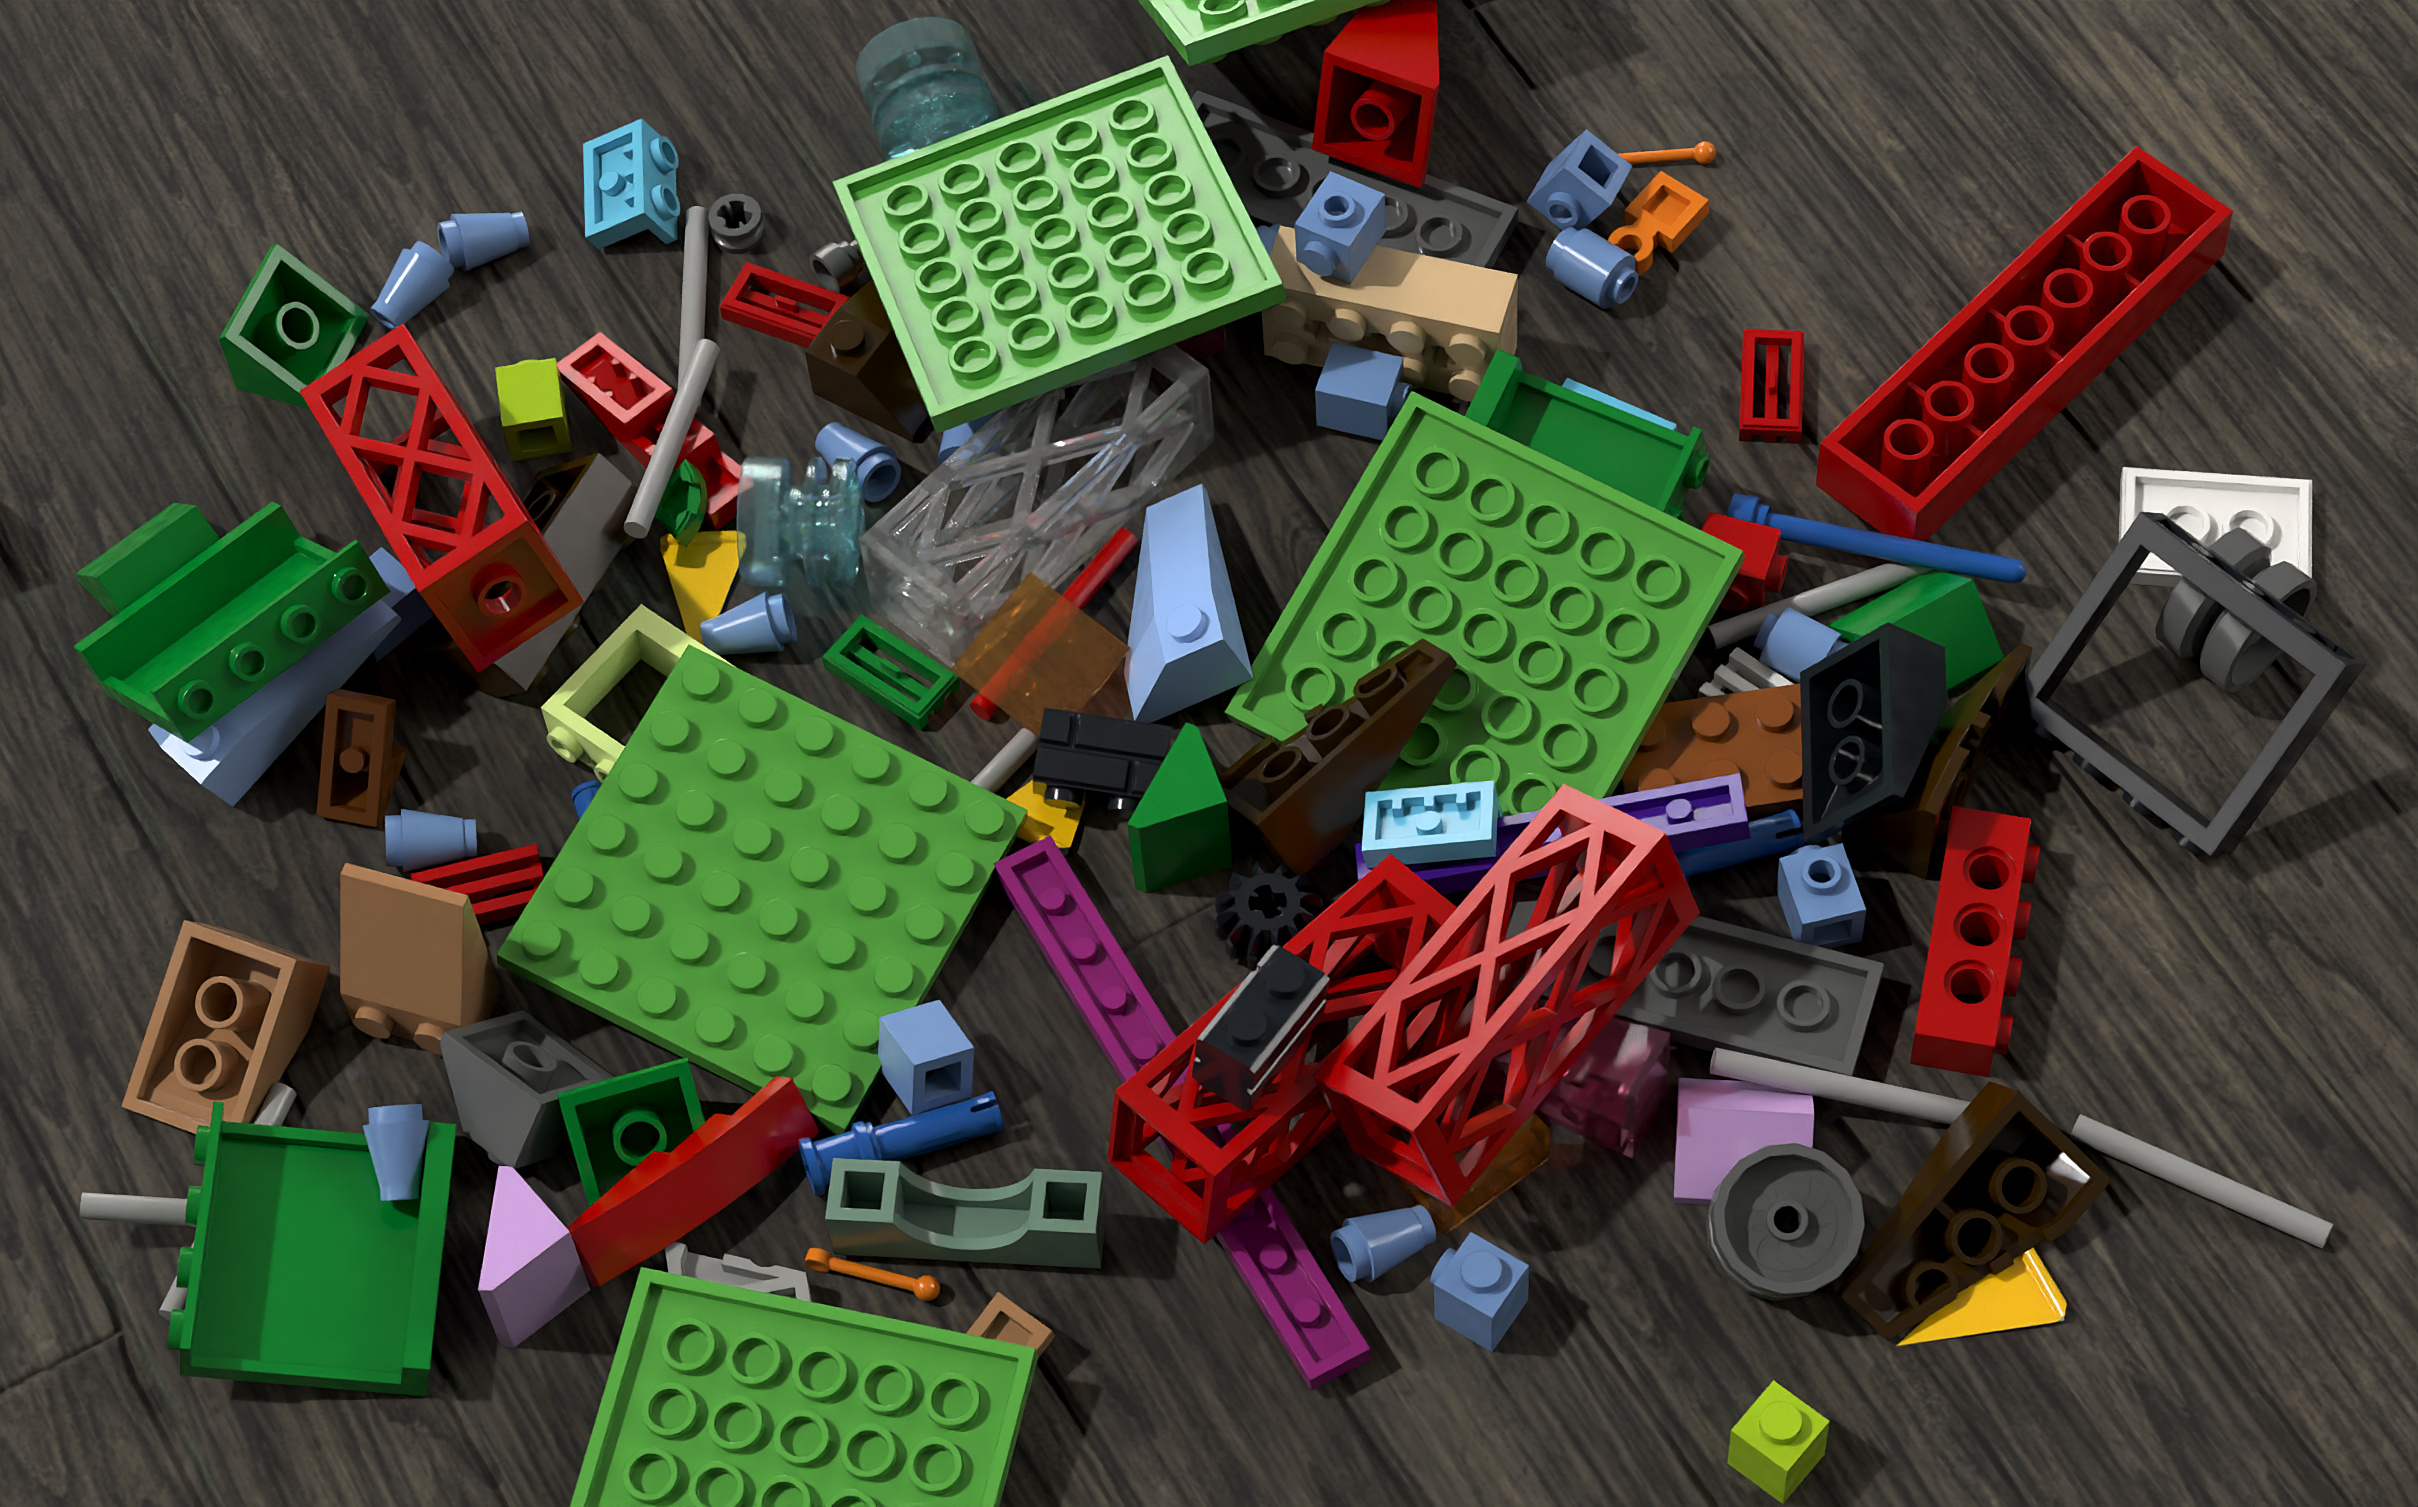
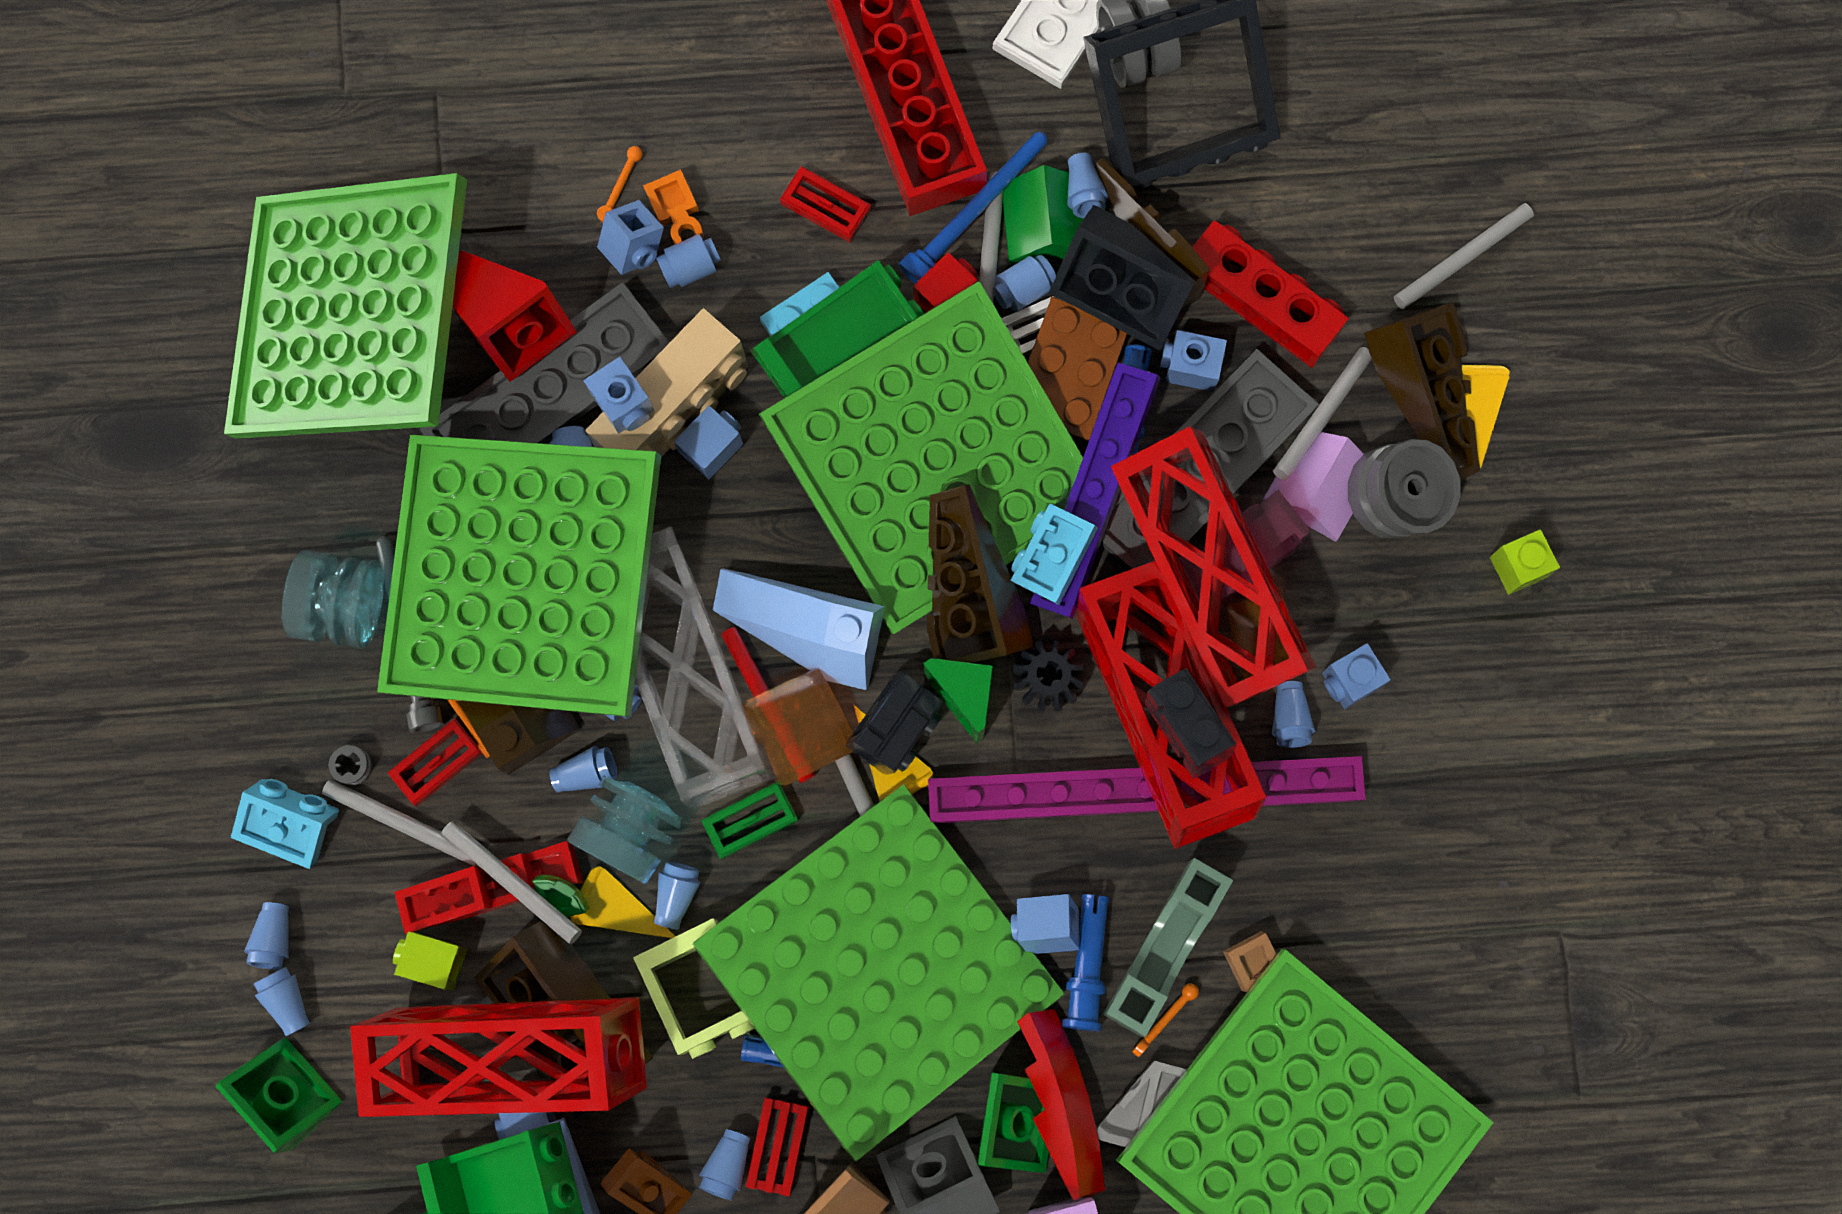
camera: 65 degrees left, 20 degrees up
none -> medium blue cone [1067,153,1108,218]

